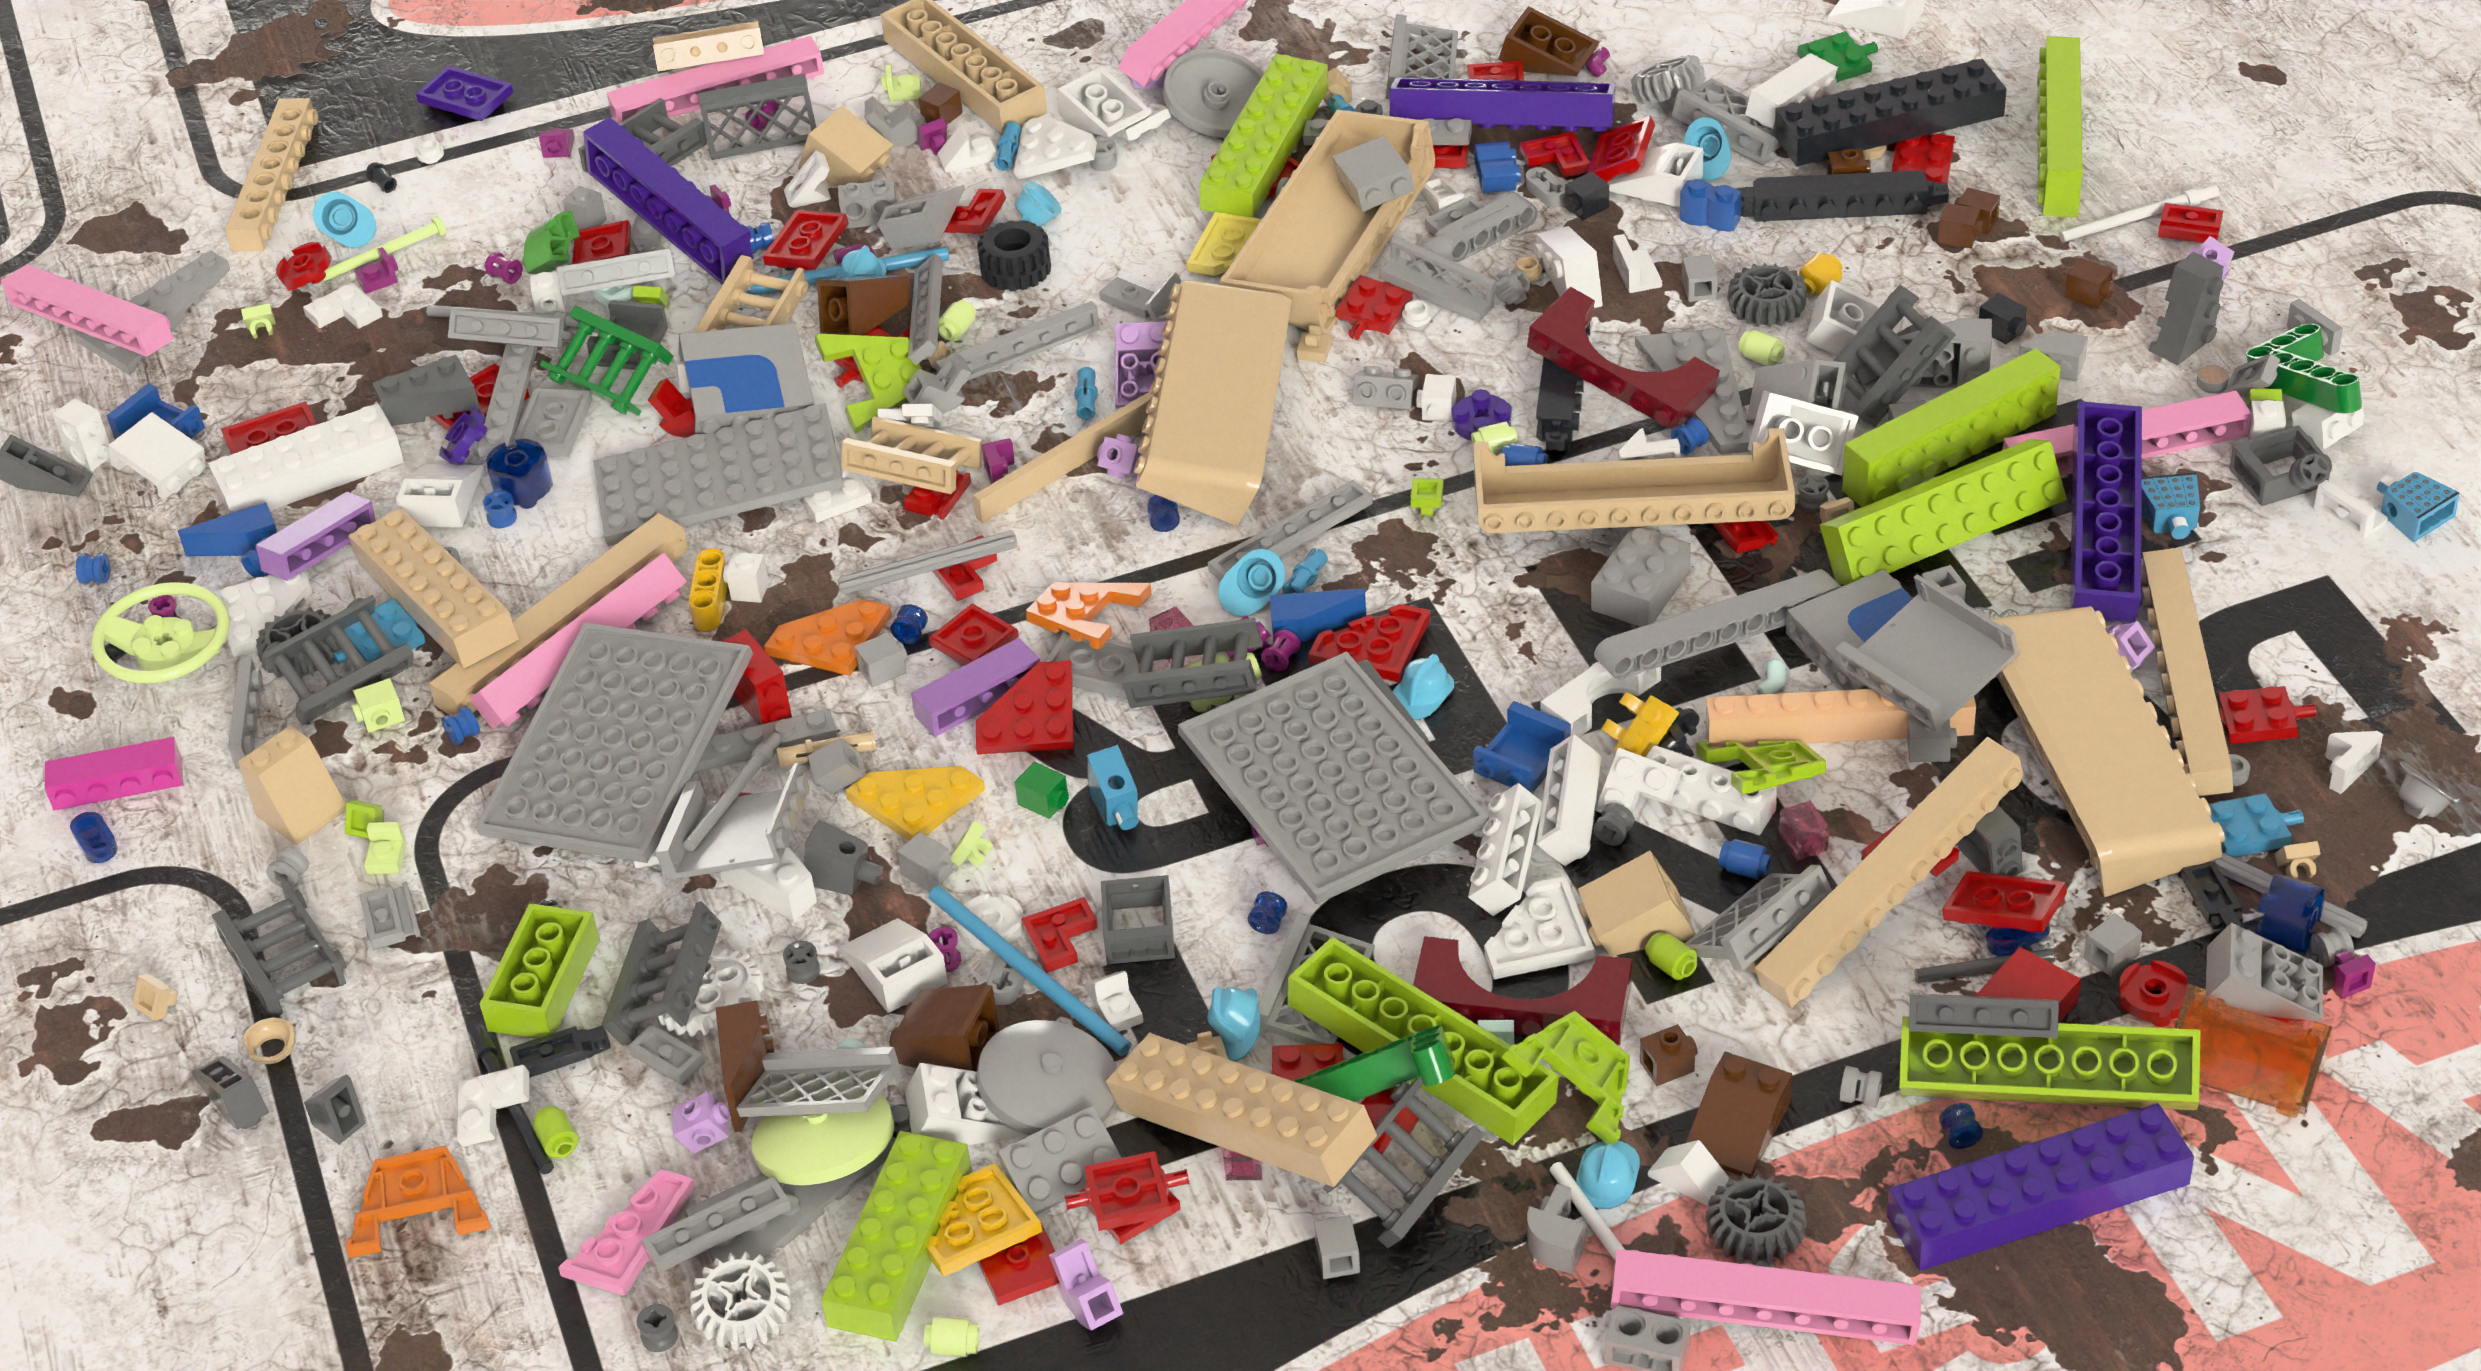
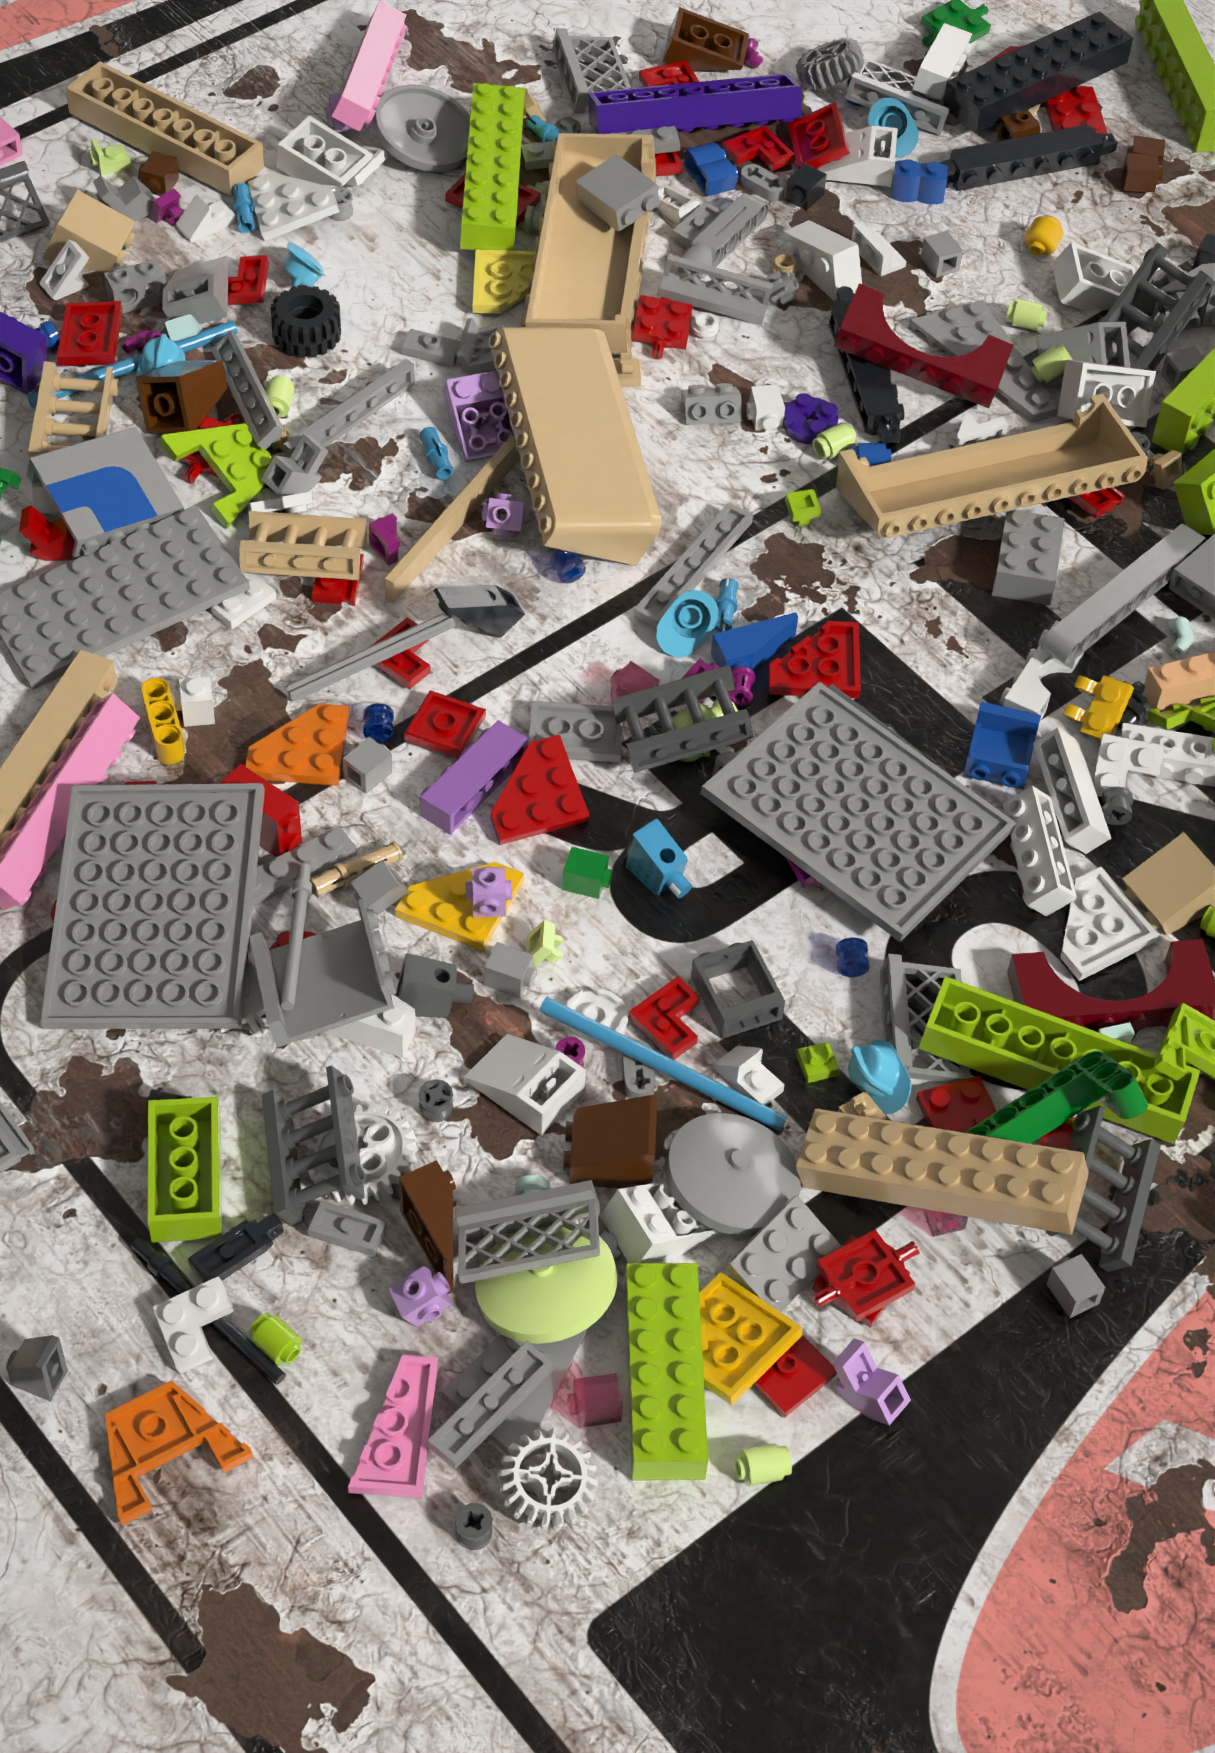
camera: 25 degrees left, 10 degrees up
orange wing [1026,582,1152,649] -> none
medium azure piece [1392,654,1454,720] -> none
blue wheel [1671,417,1709,455] -> none
dark grey gear [1727,262,1807,327] -> none
none -> light aqua slope [165,314,202,342]
none -> black slope [433,585,525,638]
none -> lavender brick [466,866,512,918]
none -> clear pink brick [567,1373,623,1428]
none -> lime tile [796,1042,840,1083]
none -> yellowish green brick [1030,343,1073,384]

